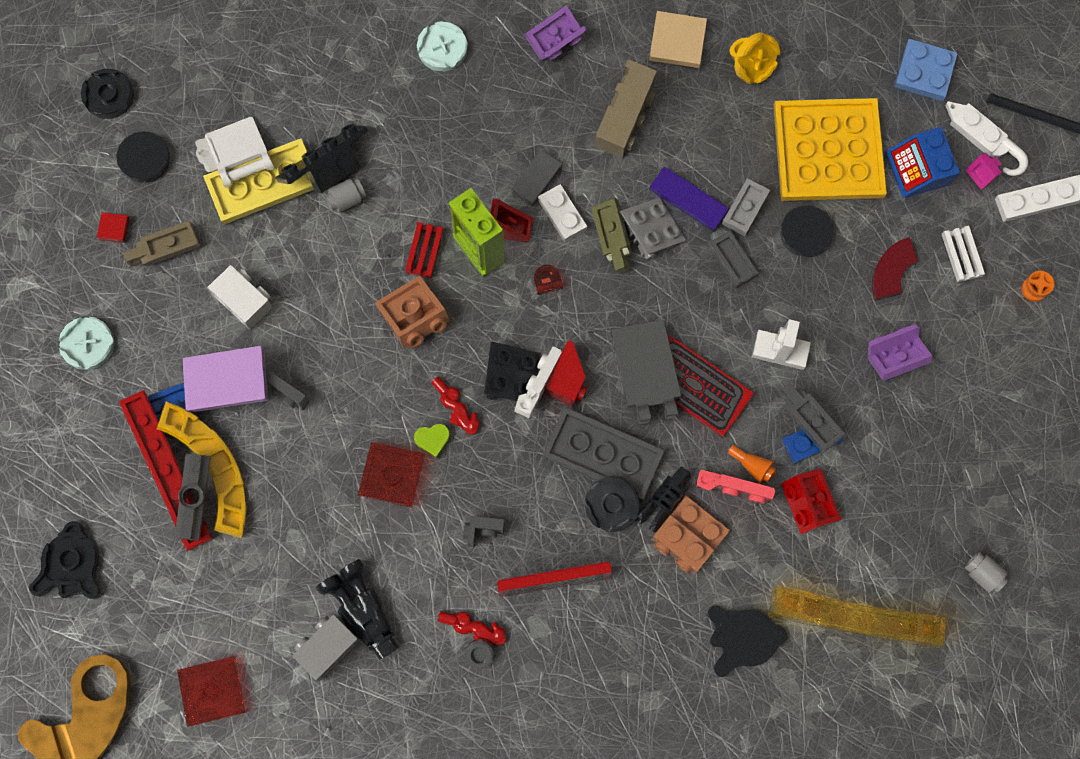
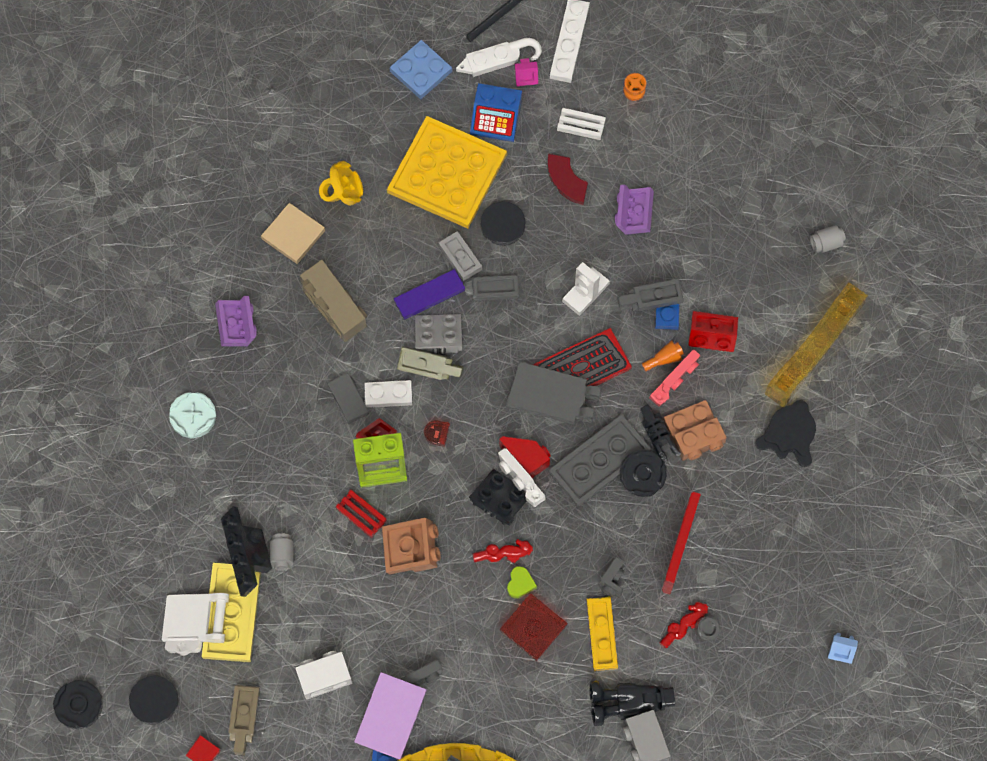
camera: 60 degrees left, 5 degrees down
none -> yellow tile [586,597,618,671]

